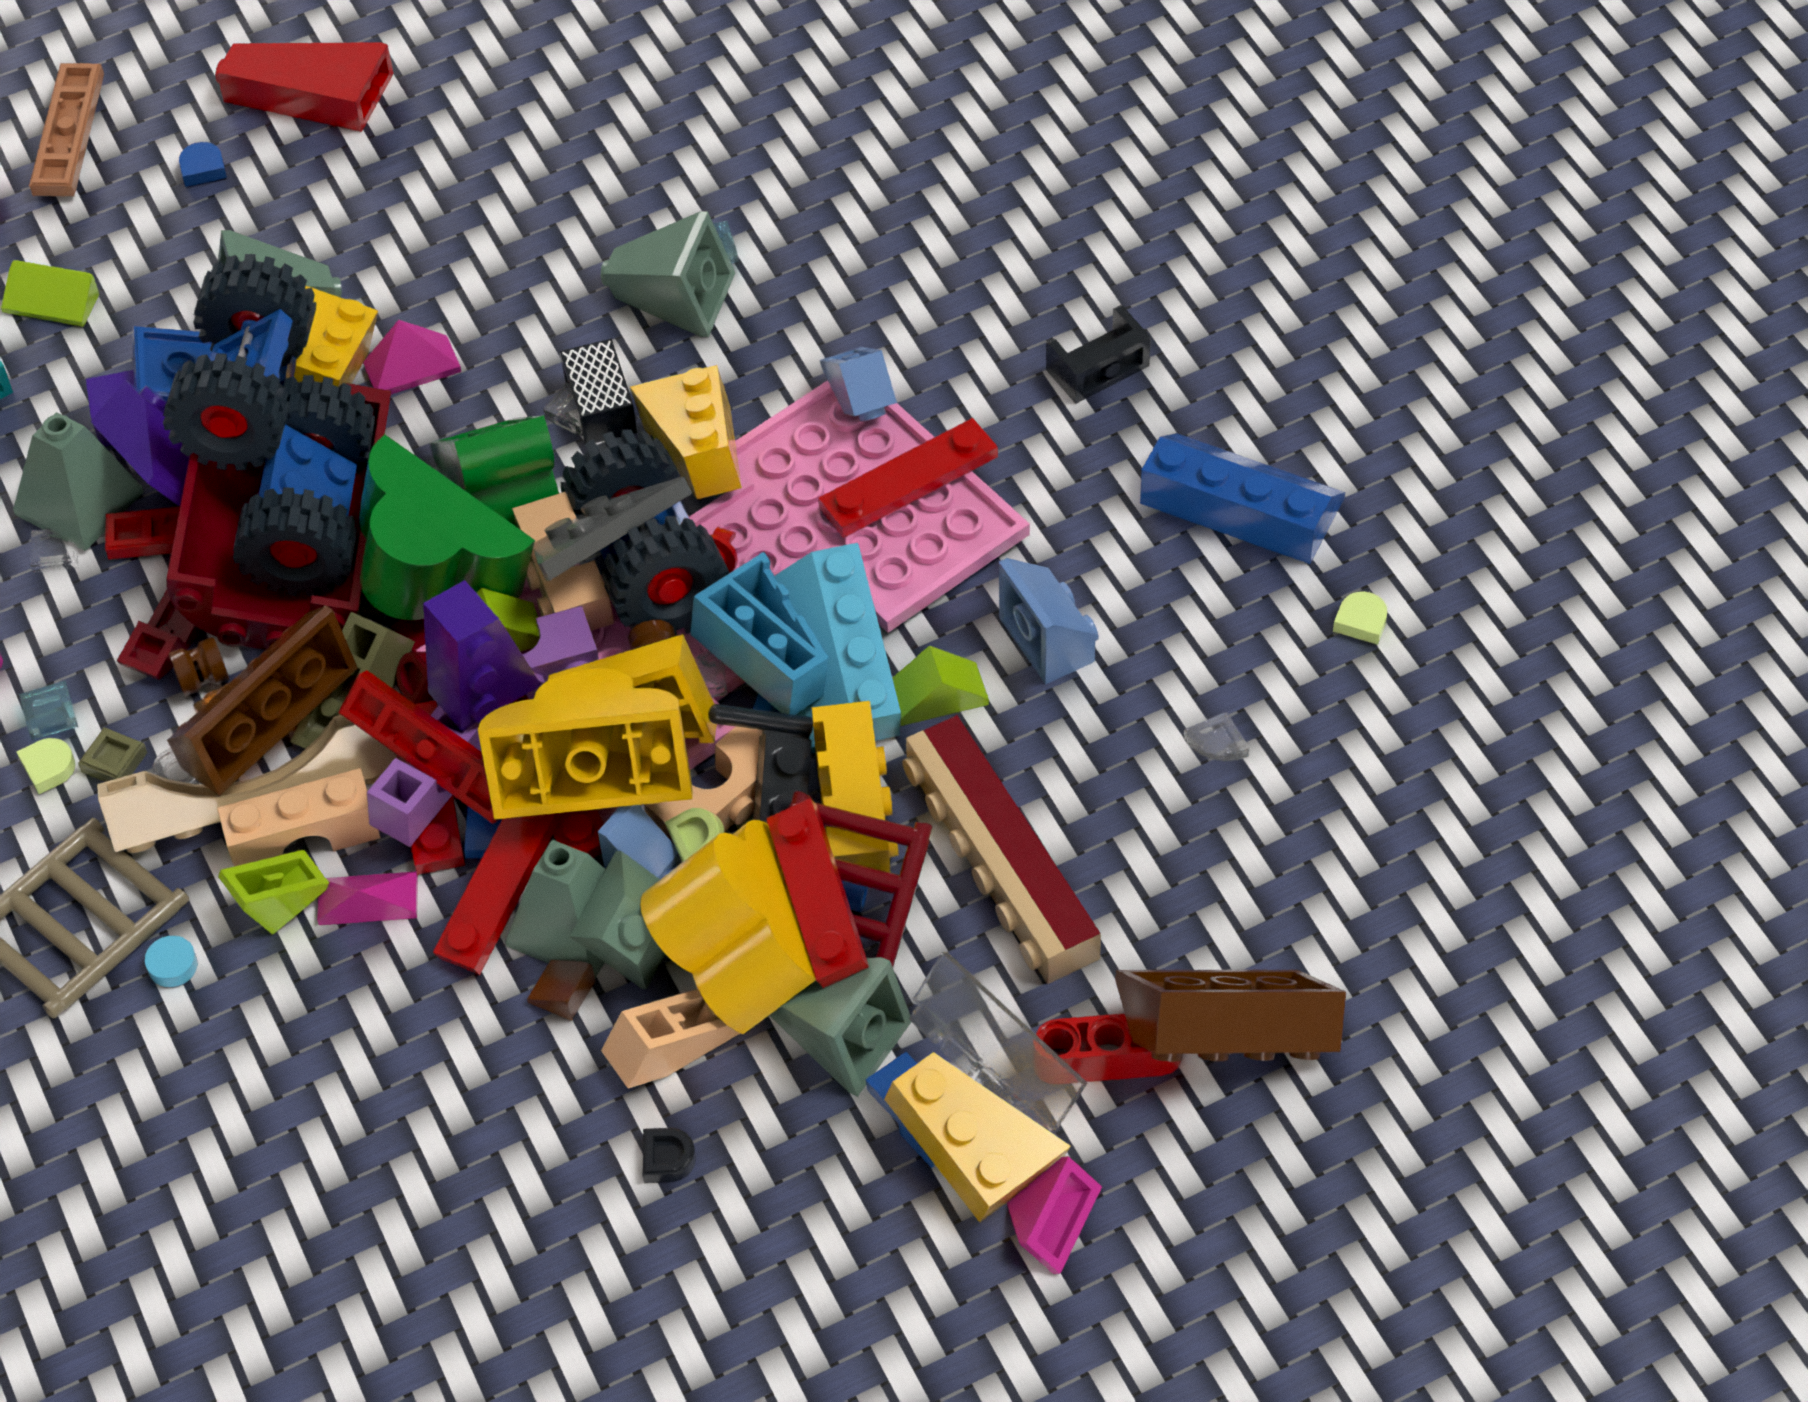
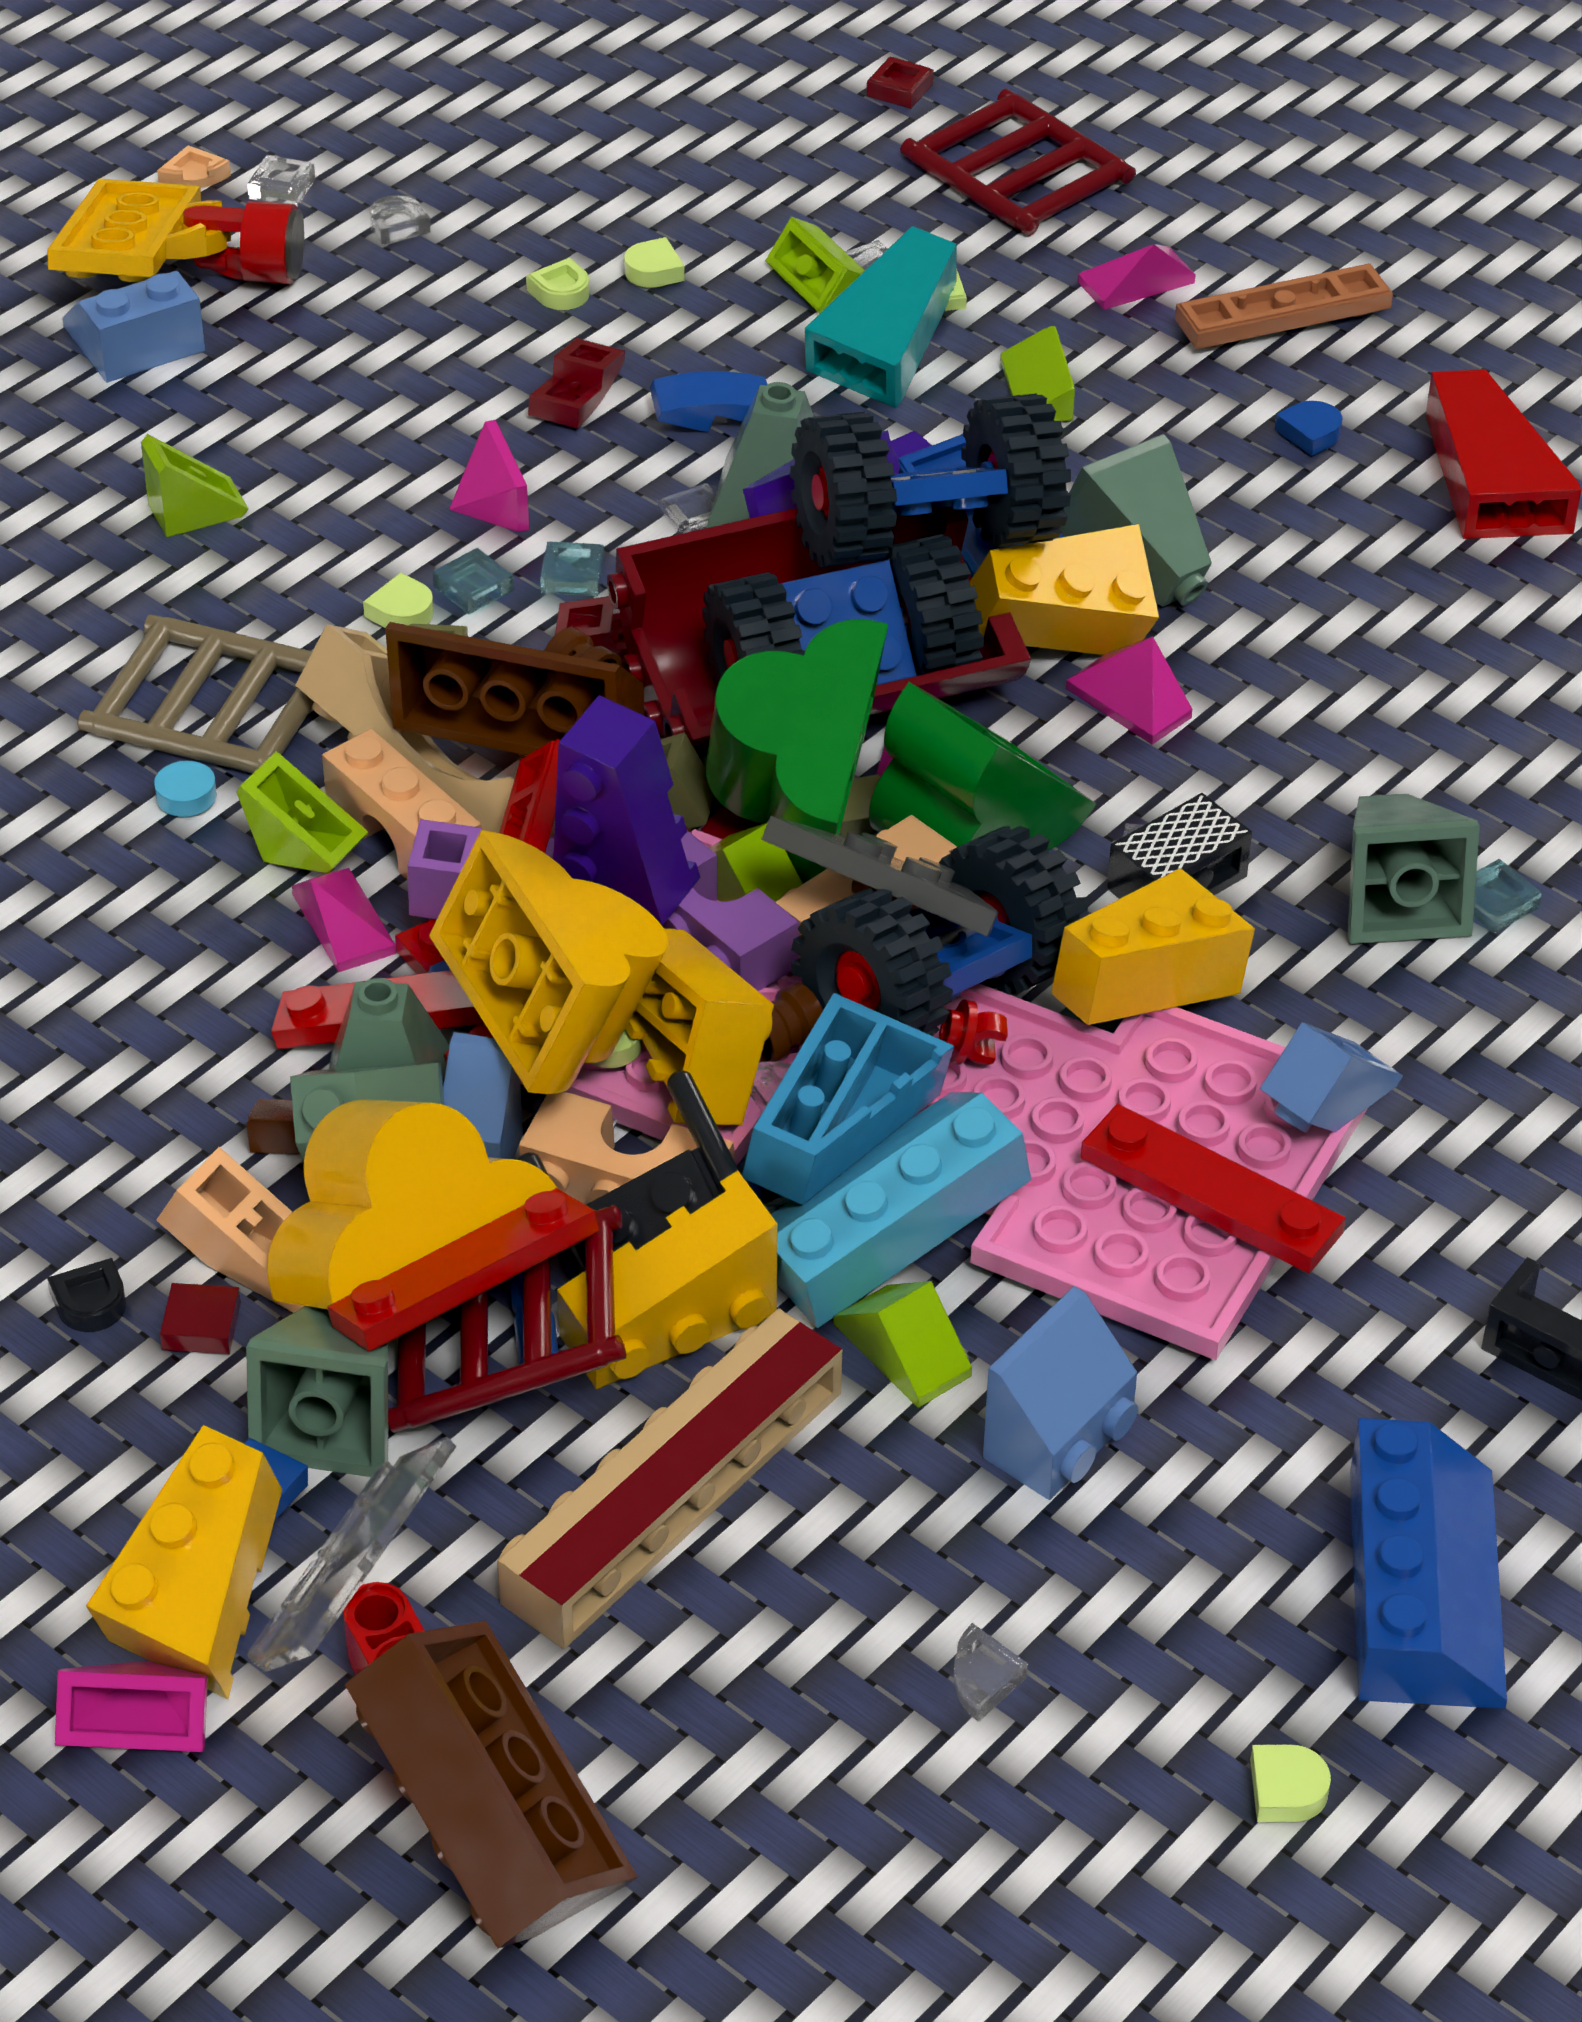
camera: 65 degrees right, 10 degrees down
yellowish green tile [665,808,725,862] -> none
none -> dark red tile [160,1283,241,1354]
none -> clear light blue tile [540,541,604,596]

